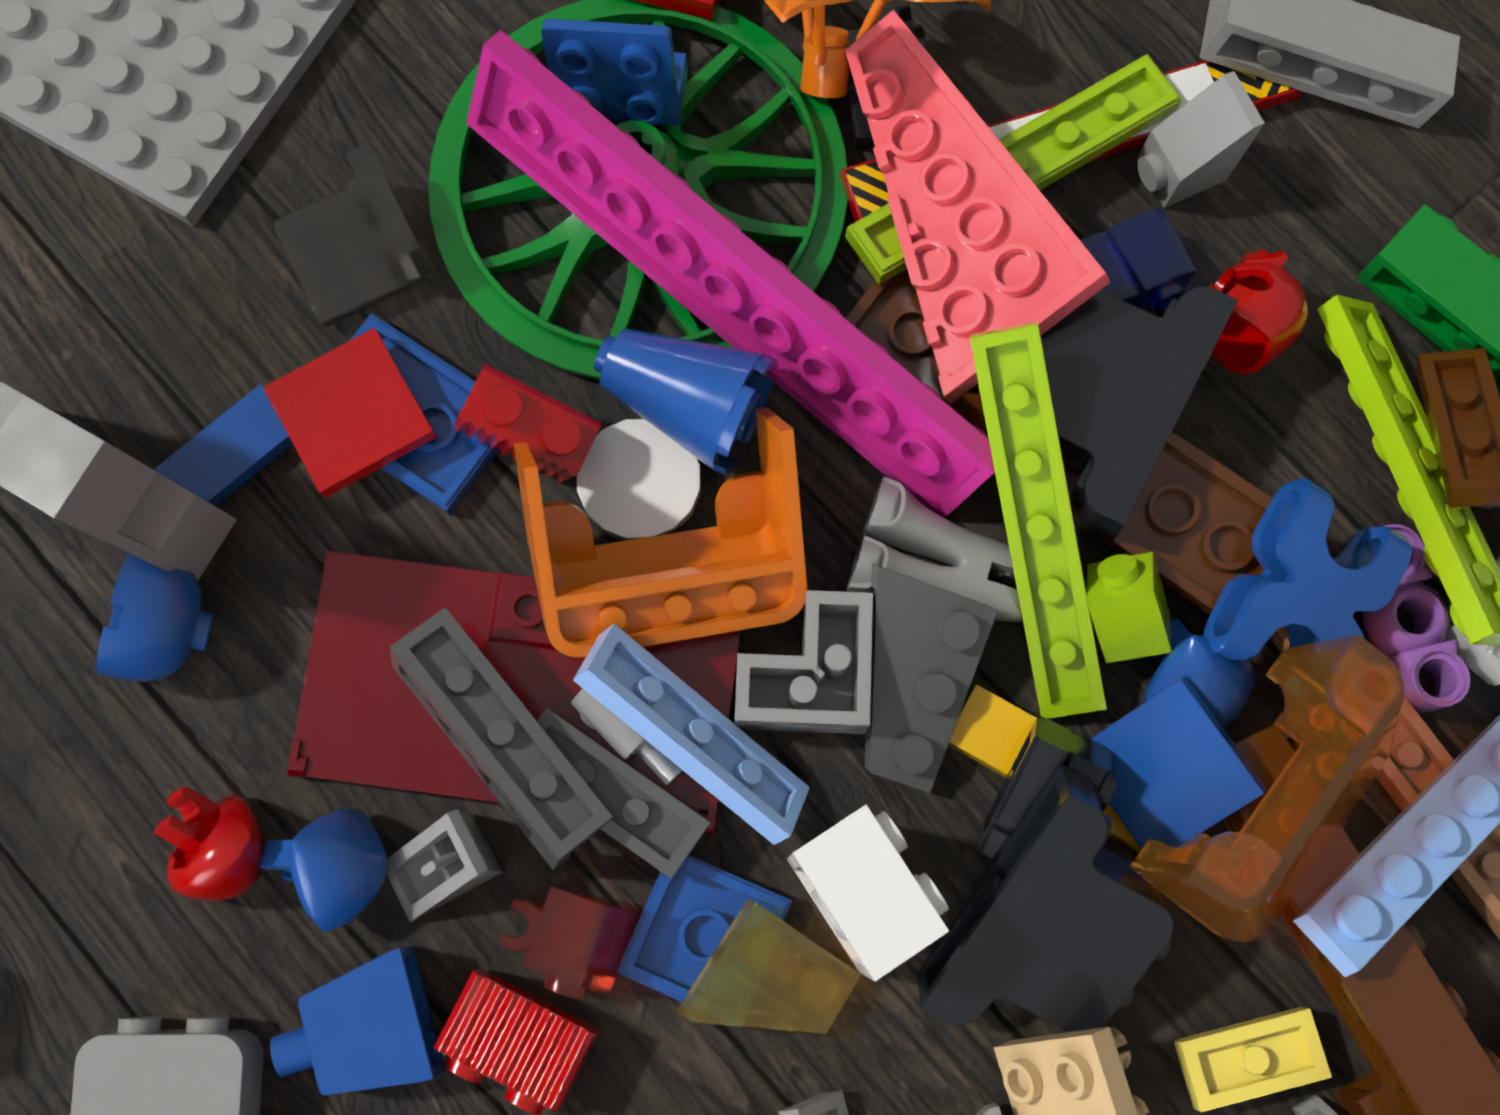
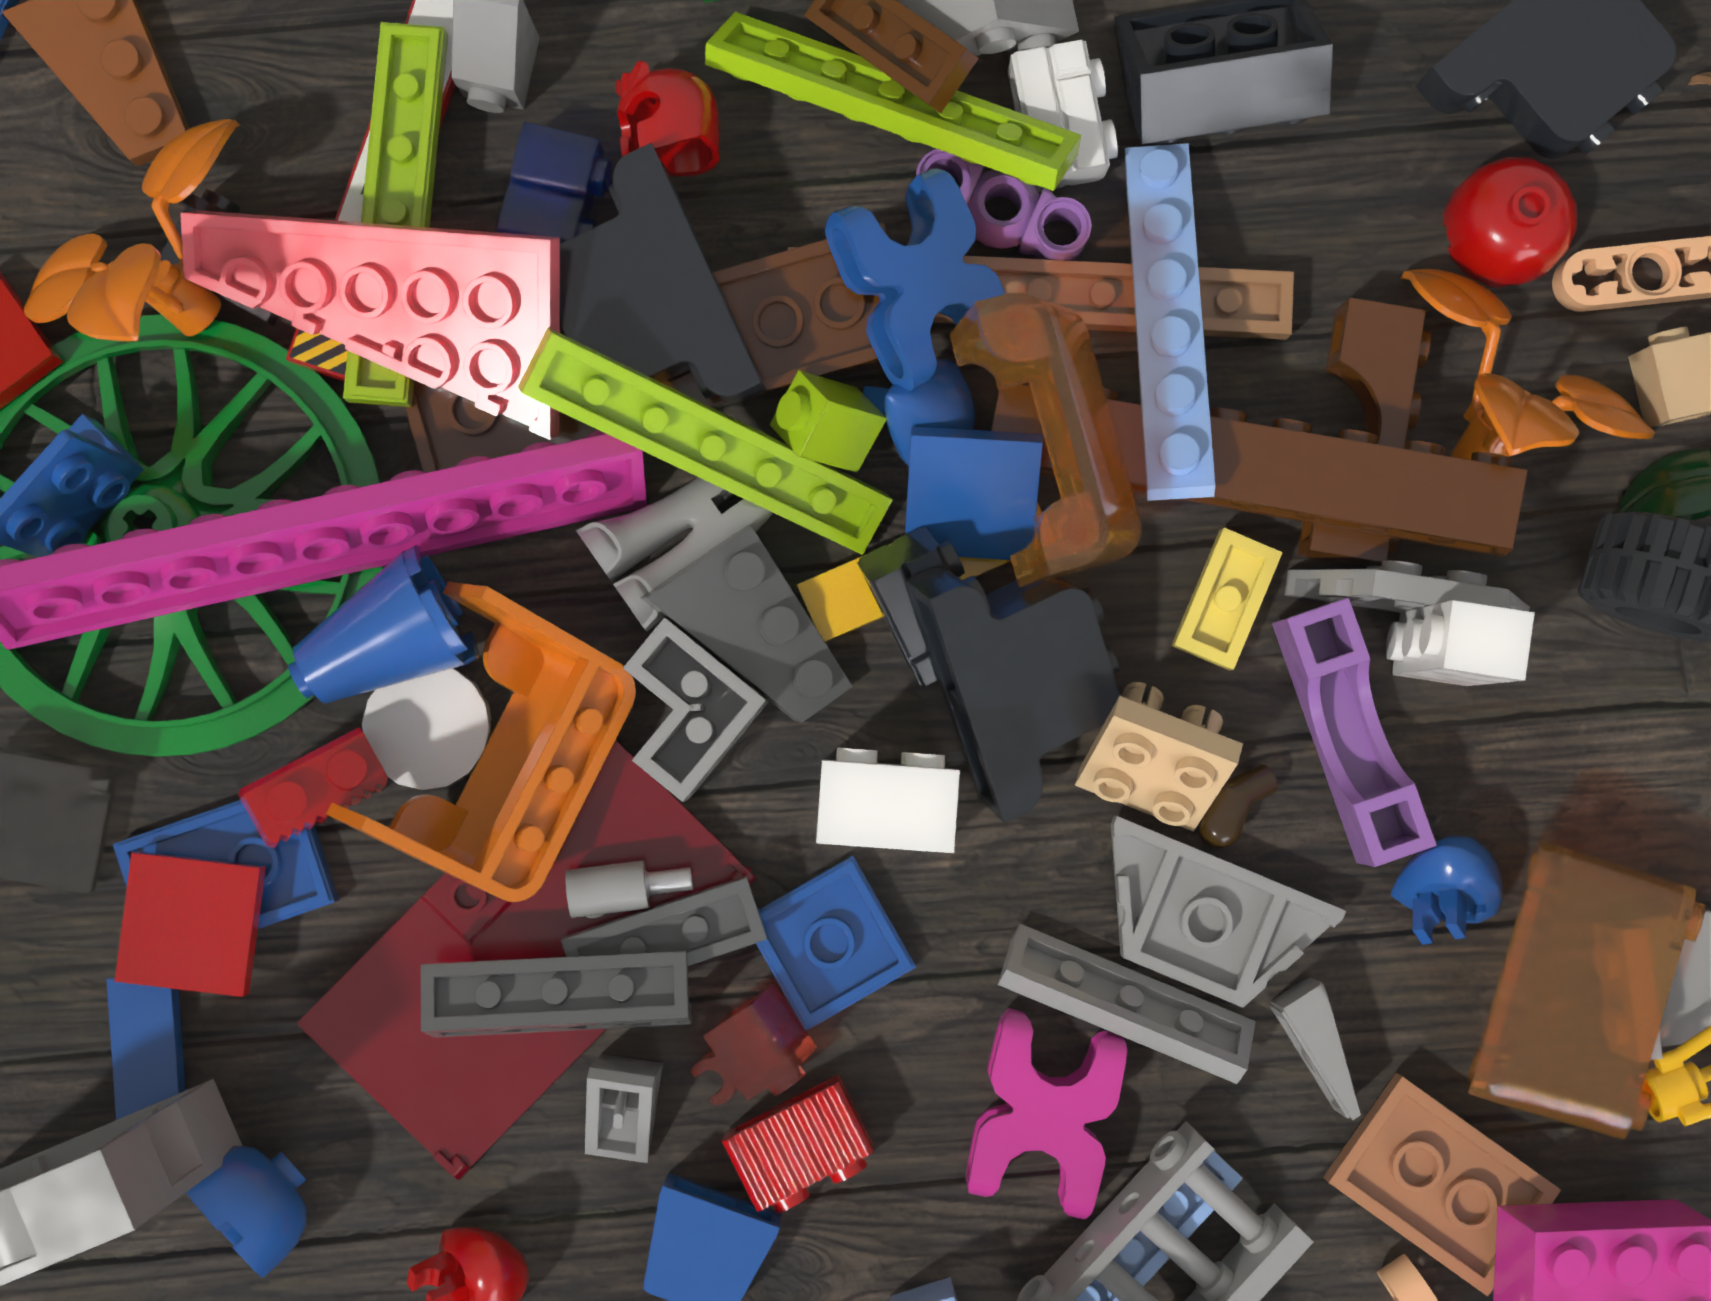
camera: 55 degrees left, 10 degrees up
blue piece [259,809,388,932] -> none
light blue plate [573,624,810,845] -> none
clear yellow wing [677,899,861,1034] -> none

